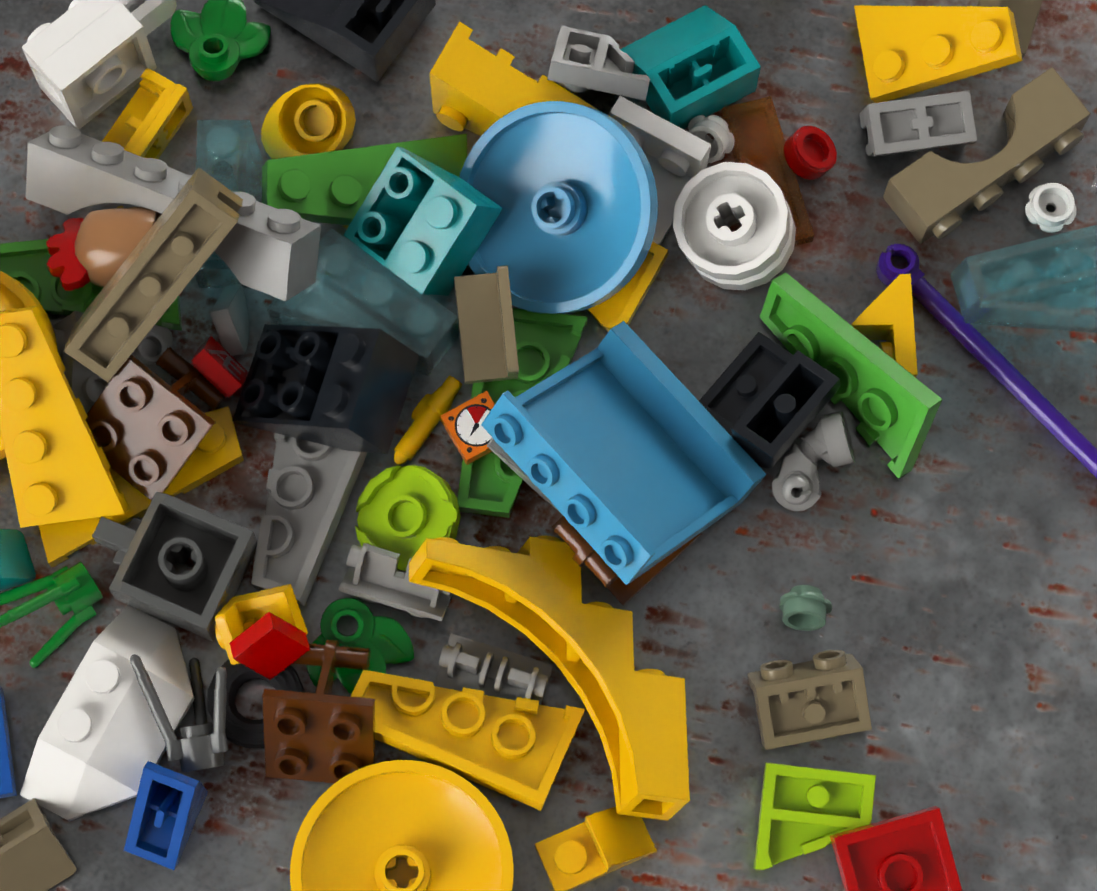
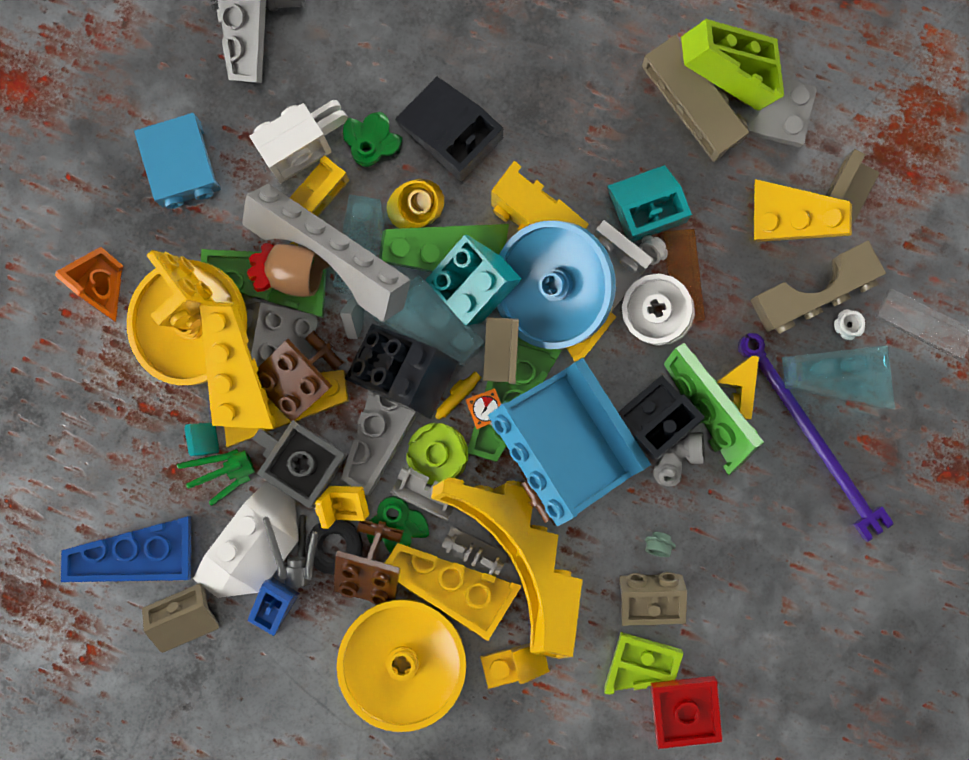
camera: 15 degrees right, 10 degrees up
dark tan brick [64,168,243,383] -> none
red tile [191,336,248,398] -> none
red tile [229,612,310,680] -> none
light grey wing [547,26,650,101] -> none
red tile [784,126,837,180] -> none
light grey hinge [859,90,977,157] -> none

